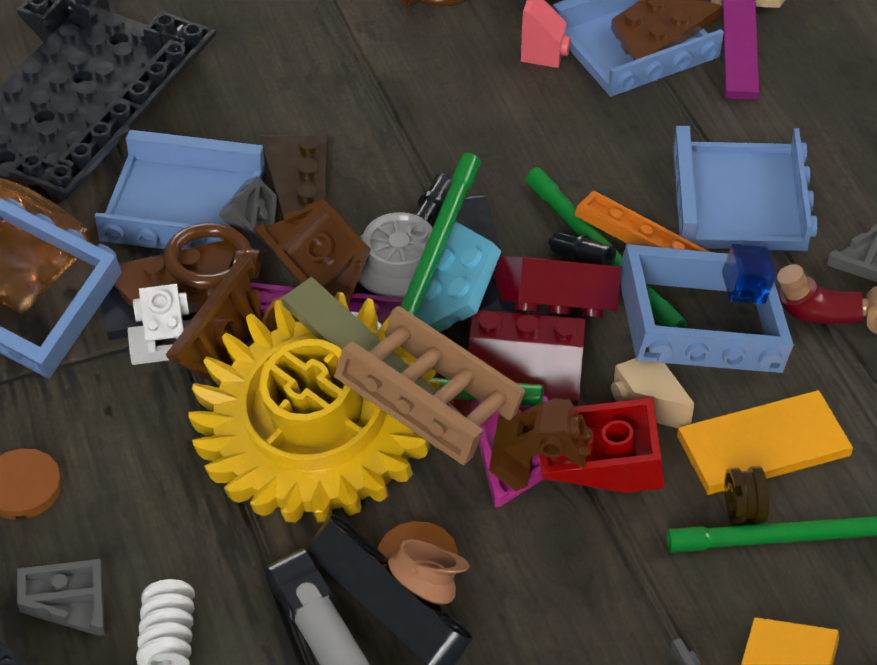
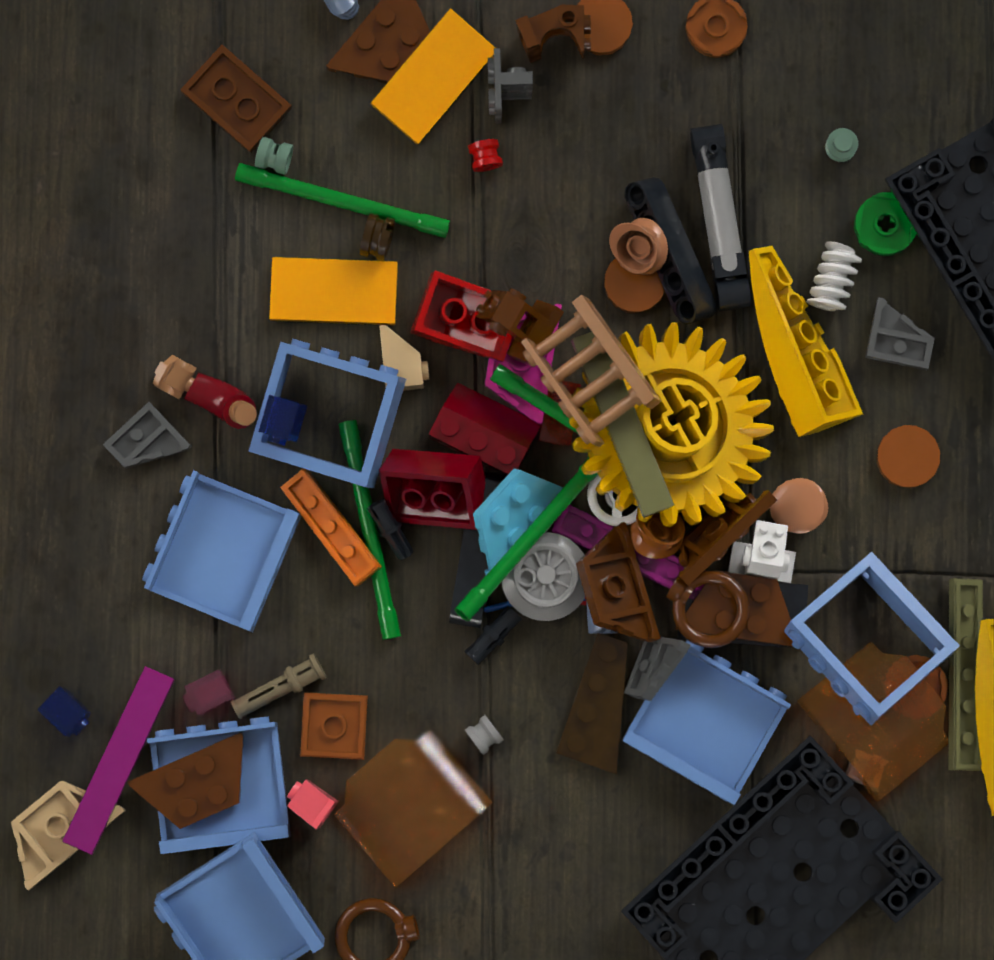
camera: 160 degrees left, 35 degrees up
none -> clear blue brick [37,686,91,736]
none -> clear pink brick [183,669,236,716]
none -> dark tan pin [231,653,327,719]
none -> dark orange tile [300,693,368,760]
none -> clear orange slope [334,730,493,888]
none -> light grey wheel [465,715,504,755]
none -> red wheel [468,139,503,172]
none -> yellow wedge [749,246,863,437]
none -> nougat piece [770,478,829,534]

